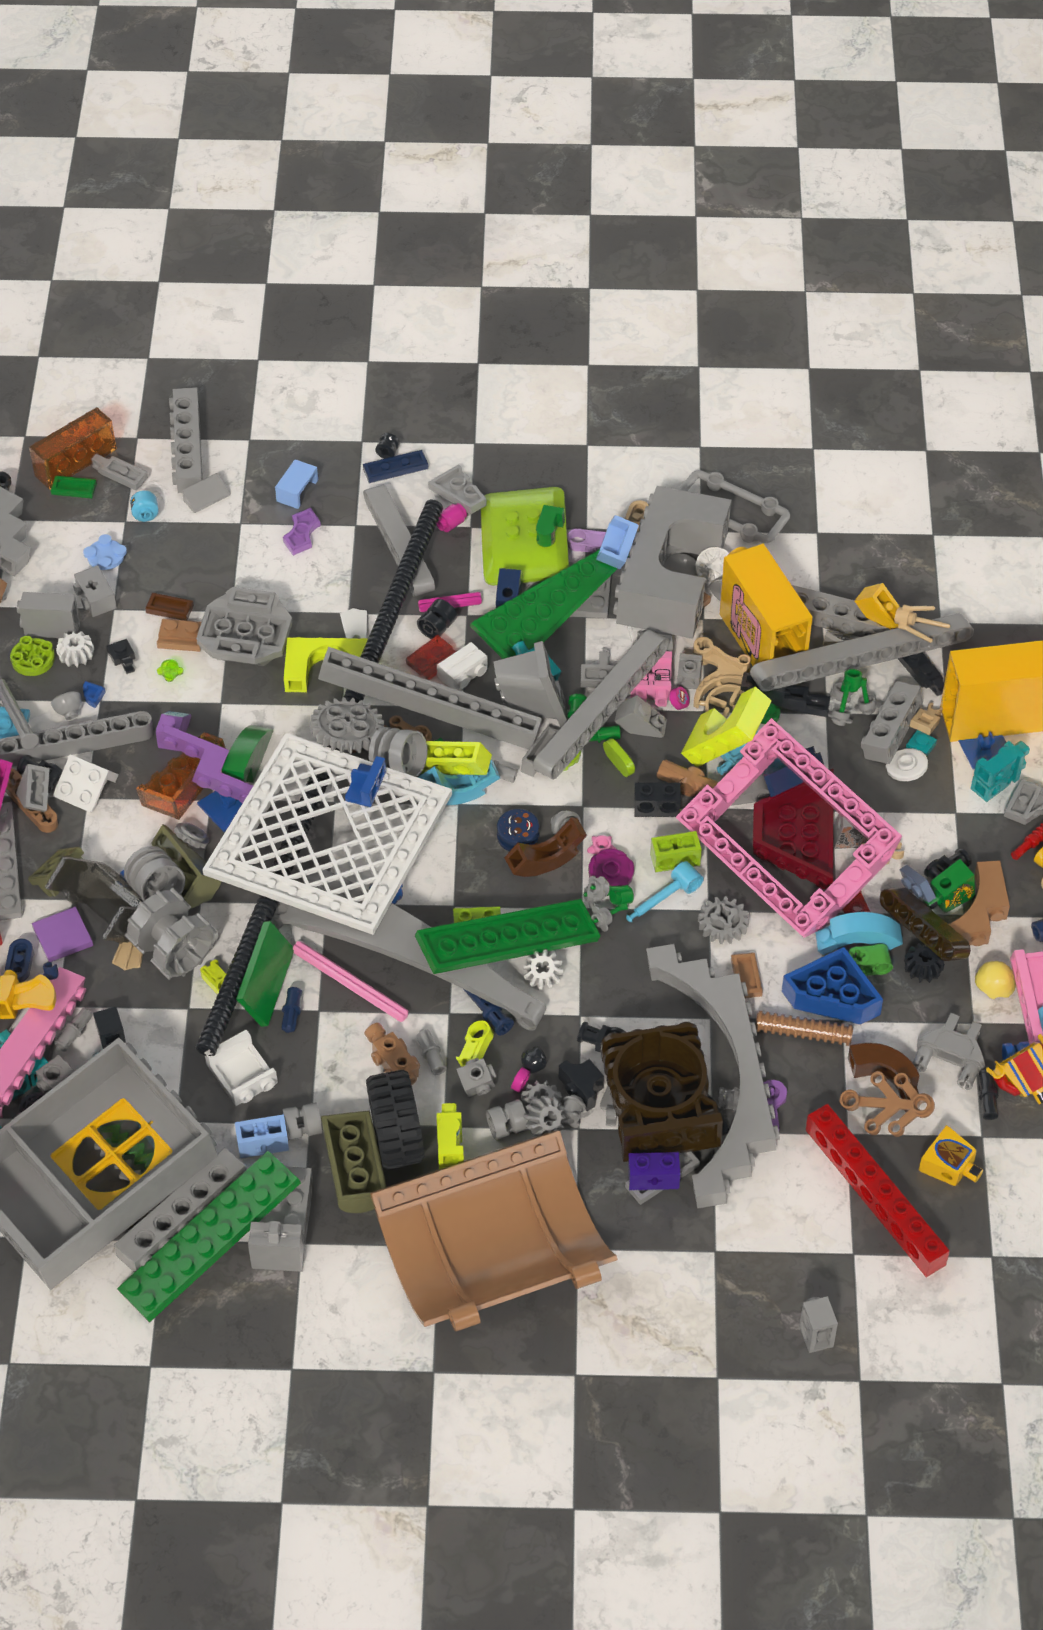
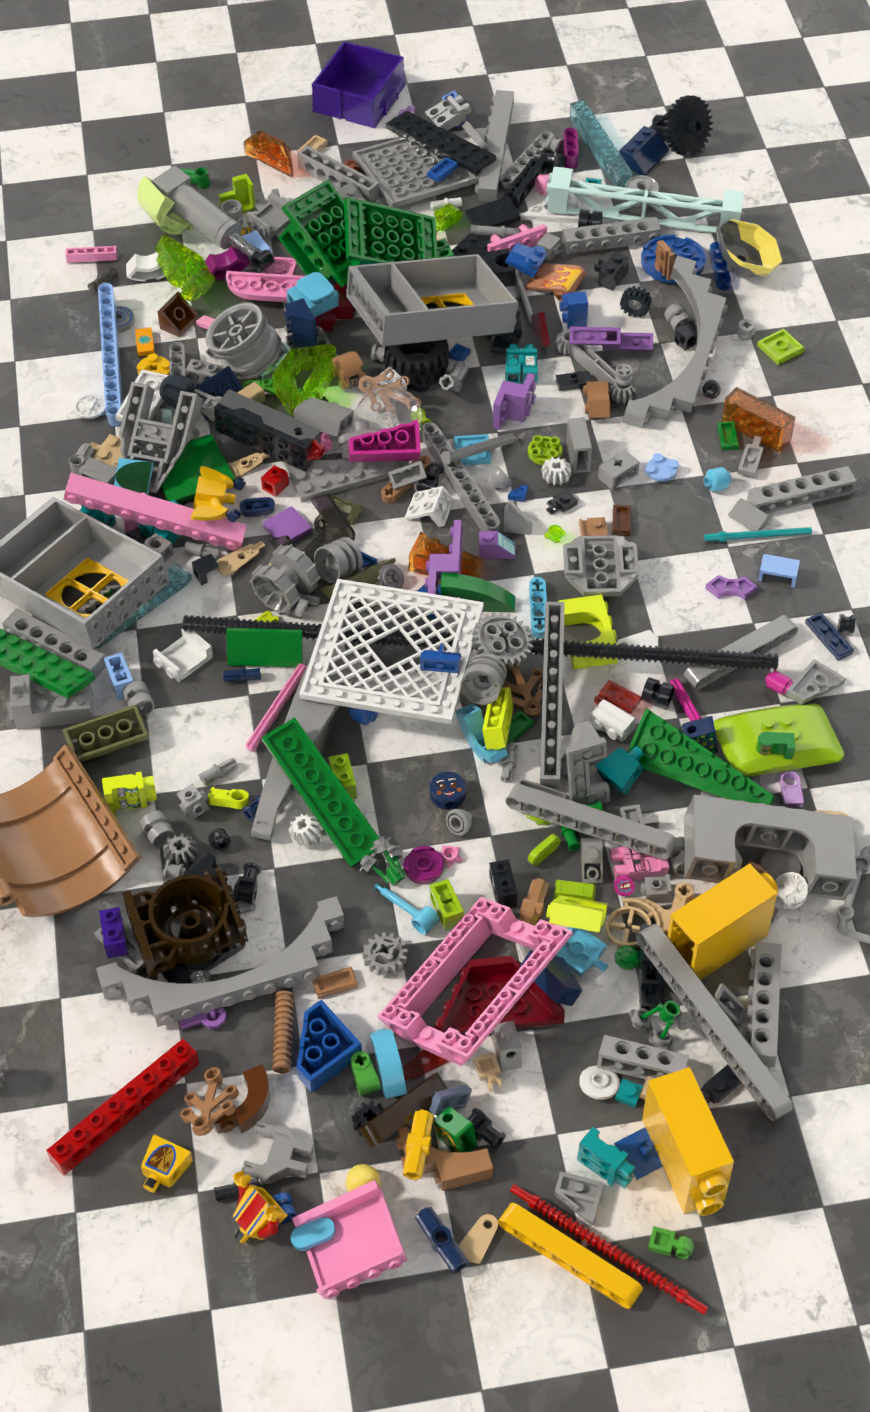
camera: 80 degrees right, 0 degrees up
medium nougat brick [364,1023,420,1085] -> none
black tyre [366,1070,425,1169] -> none
reddish brown arch [504,817,587,877] -> none
dark pink tile [511,1067,531,1093] -> none
light grey gear [523,1096,567,1136] -> none
light blue panel [596,515,639,569] -> none
yellow slope [854,583,900,630] -> none
tan plant [894,605,951,643] -> none
none -> tan piece [218,541,265,576]
none -> yellow piece [403,1110,434,1180]
none -> light grey slope [504,500,532,535]
none -> medium azure beam [529,577,547,638]
none -> lime tile [553,880,596,901]
none -> teal bar [704,527,812,542]

